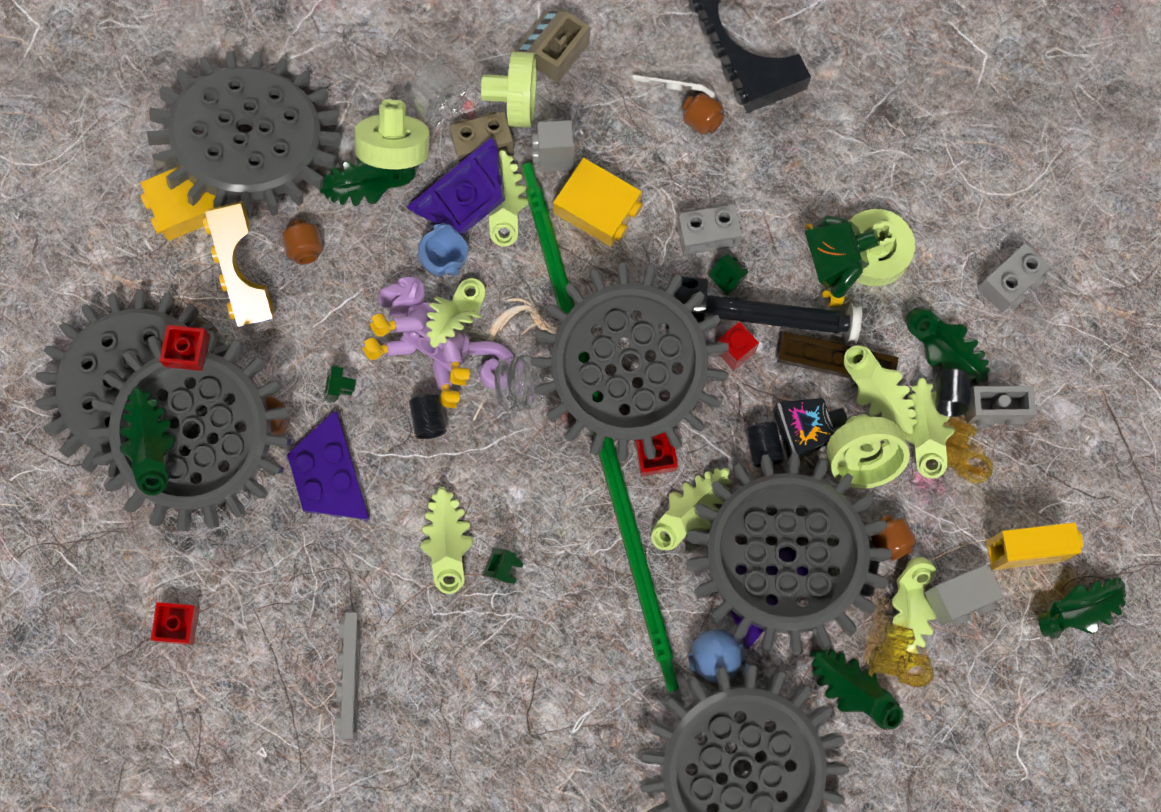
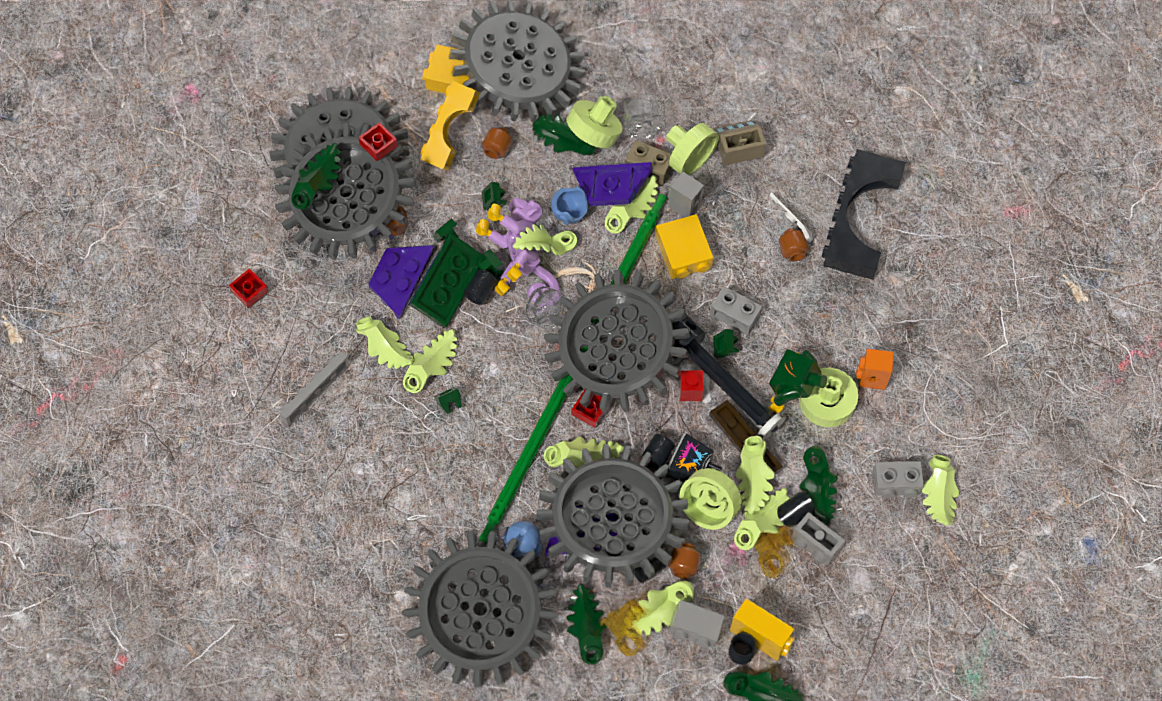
camera: 40 degrees right, 10 degrees down
none -> yellowish green plant [355,316,414,369]
none -> dark green tile [408,233,484,328]
none -> dark green tile [478,249,503,279]
none -> dark green tile [482,181,507,211]
none -> black piece [728,632,757,665]
none -> orange brick [856,349,894,390]
none -> yellowish green plant [922,455,959,526]

